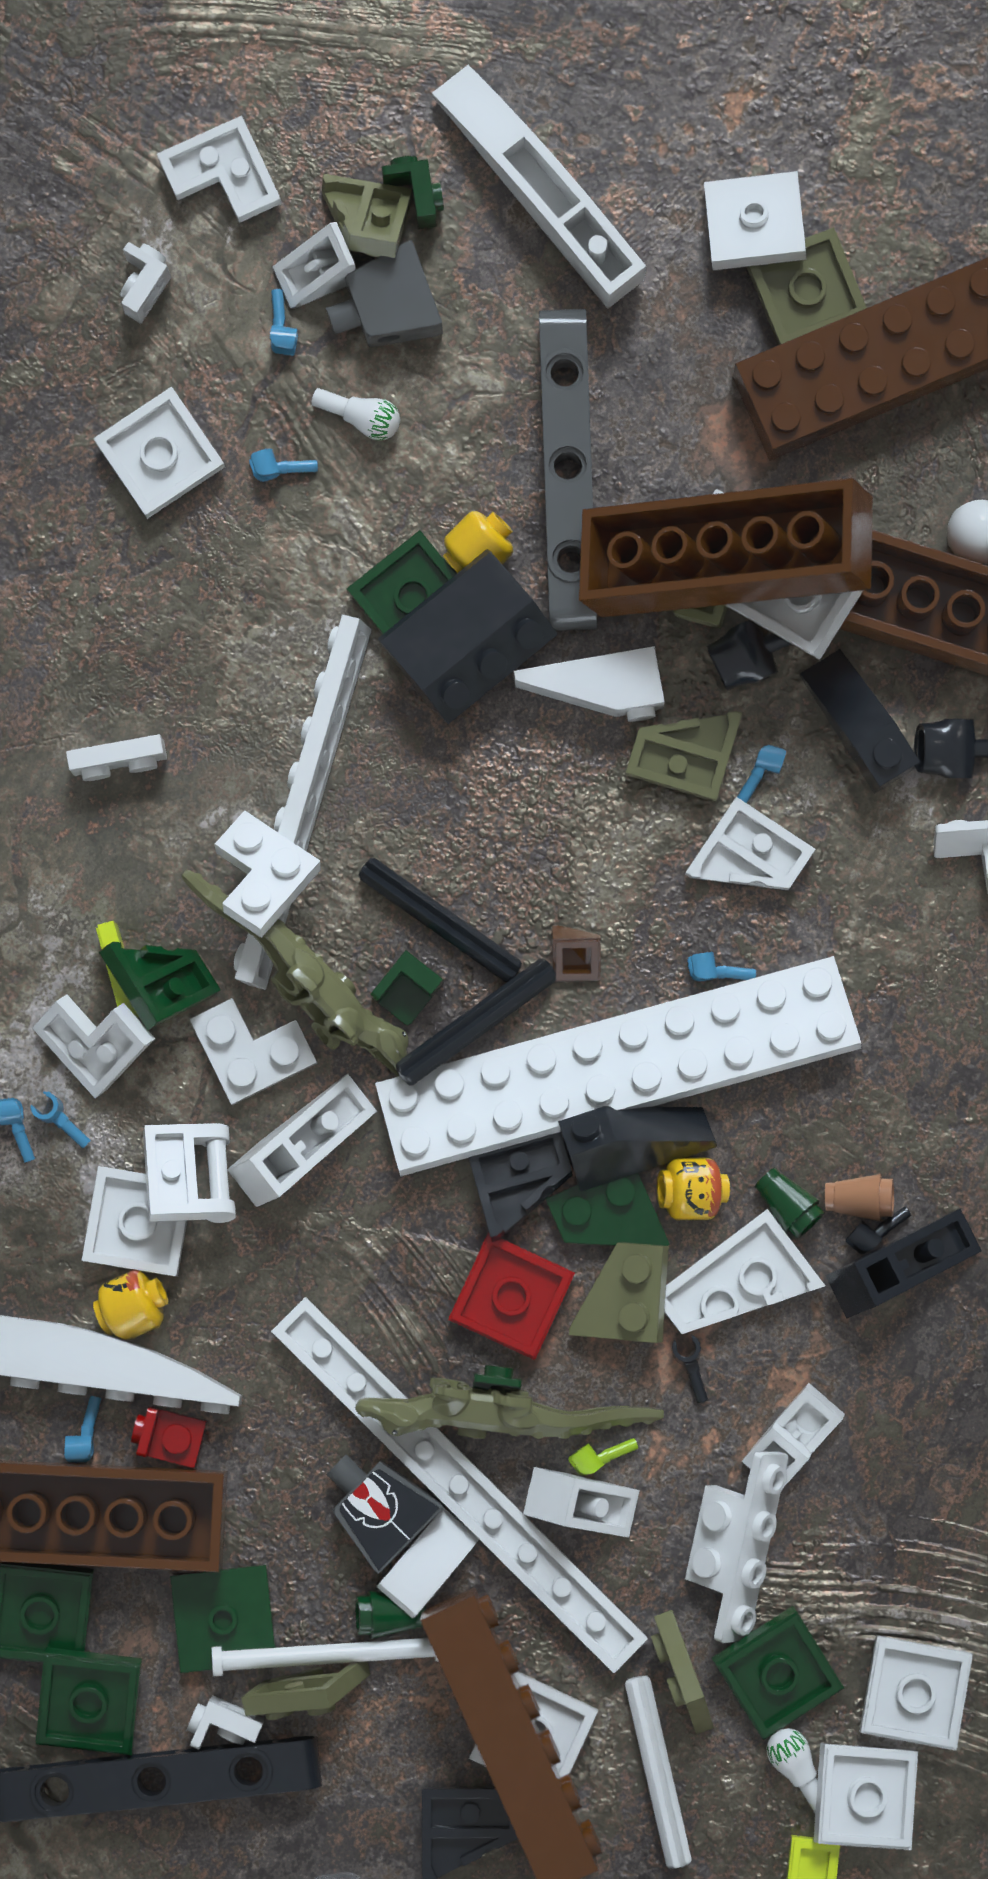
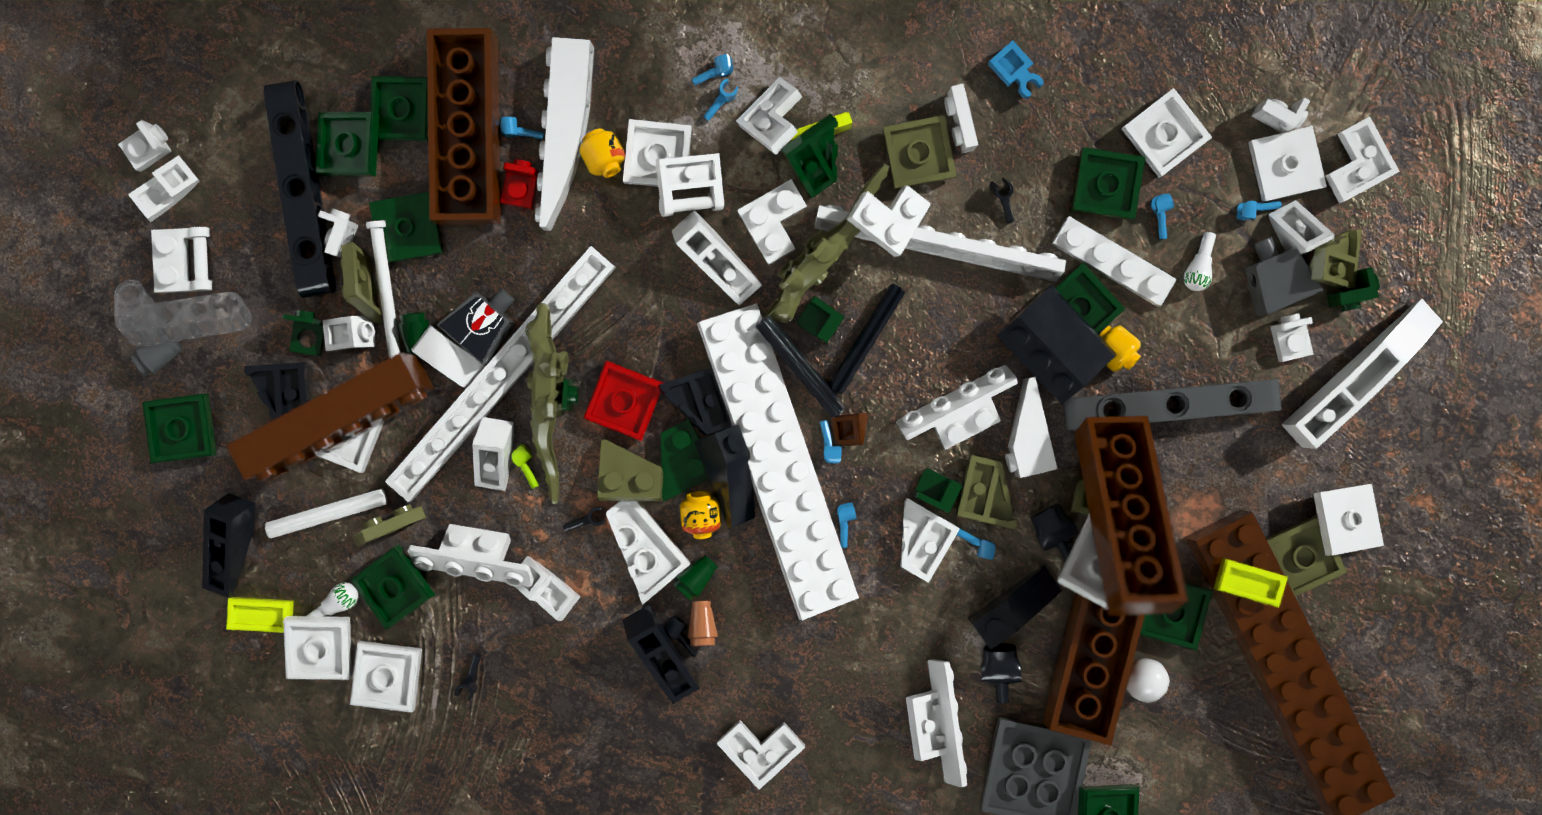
camera: 85 degrees right, 5 degrees up
none -> dark green bracket [281,310,324,356]
none -> white bracket [322,316,376,351]
none -> black hand [455,654,481,701]
none -> dark azure hand [820,420,842,463]
none -> olive plate [882,115,957,190]
none -> white bracket [896,365,1018,450]
none -> dark green panel [912,468,963,513]
none -> dark azure plate [988,40,1044,100]
none -> black hand [989,178,1015,223]
none -> white plate [1051,216,1177,307]
none -> dark green plate [1071,147,1145,221]
none -> dark green plate [1140,582,1213,651]
none -> neon yellow tile [1213,558,1288,608]
none -> white plate [1248,126,1327,203]
none -> white bracket [1270,313,1314,362]

